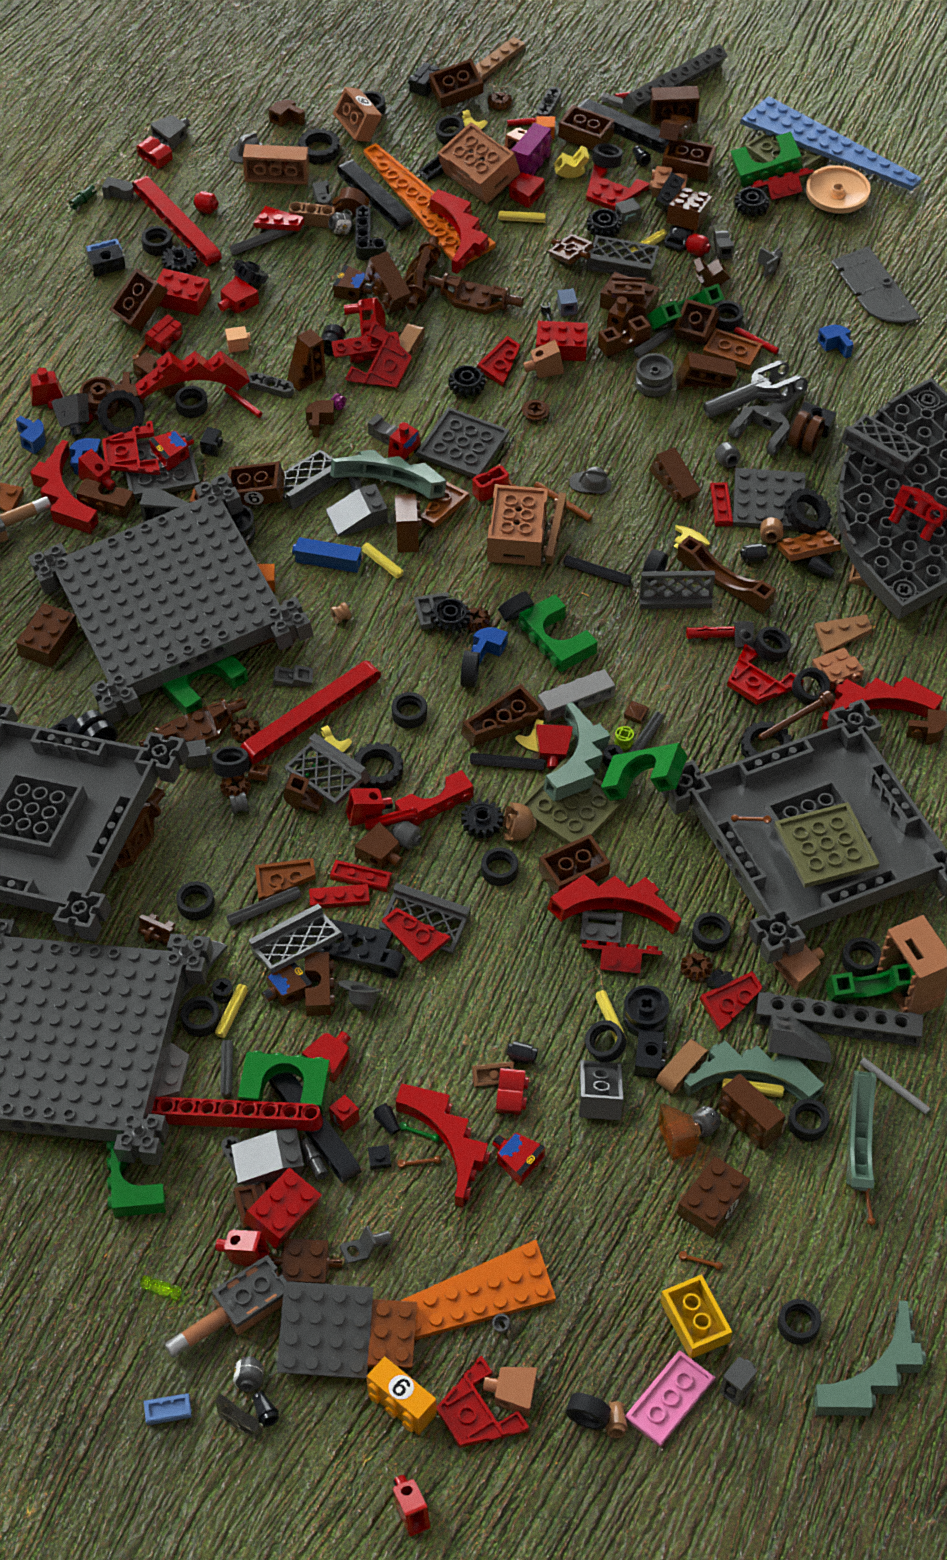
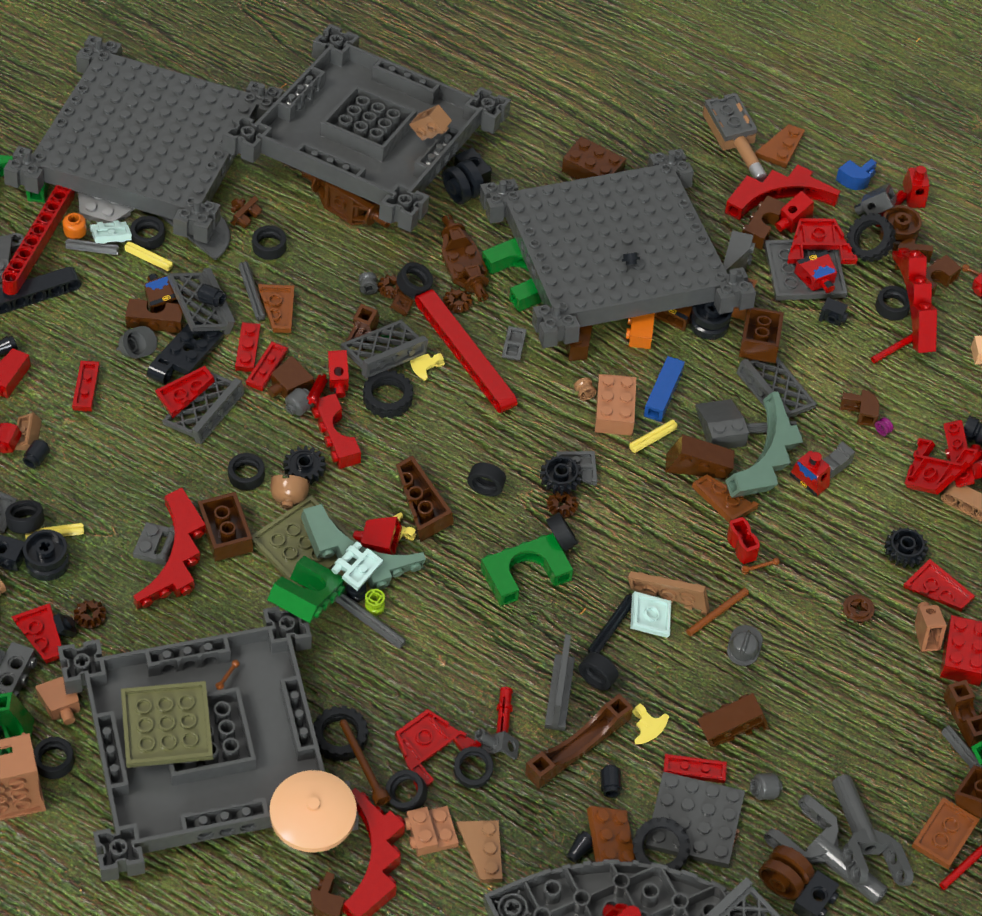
camera: 95 degrees right, 0 degrees up
blue brick [69,438,103,475] -> none
dark grey brick [185,739,211,769] -> none
black wheel [212,978,233,1004] -> none
green arch [238,1051,331,1115] -> none
dark grey beam [248,372,294,398] -> none
reddish brown wedge [287,329,326,392] -> none
red torso [302,1031,351,1083] -> none
red brick [329,1095,360,1132] -> none
black tyre [391,692,427,729] -> none
dark grey plate [416,407,509,478] -> none
black axle [470,753,545,770] -> none
blue brick [471,627,508,665] -> none
nougat container [487,484,548,566] -> none
light grey brick [538,669,615,722] -> none
red bracket [582,940,663,973] -> none
reddish brown tile [624,701,649,724] -> none
dark grey wheel [635,353,674,397] -> none
reddish brown wedge [675,352,737,390] -> none
black tyre [692,912,731,952] -> none
medium nougat head [760,517,783,544] -> none
none -> orange head [62,213,87,239]
none -> red plate [72,361,100,412]
none -> light aqua plate [90,220,131,244]
none -> black brick [197,284,226,307]
none -> light nougat dish [270,770,357,852]
none -> light aqua plate [331,541,383,591]
none -> medium nougat brick [409,104,452,141]
none -> nougat brick [595,374,636,436]
none -> black plate [622,252,640,265]
none -> light aqua plate [630,591,671,638]

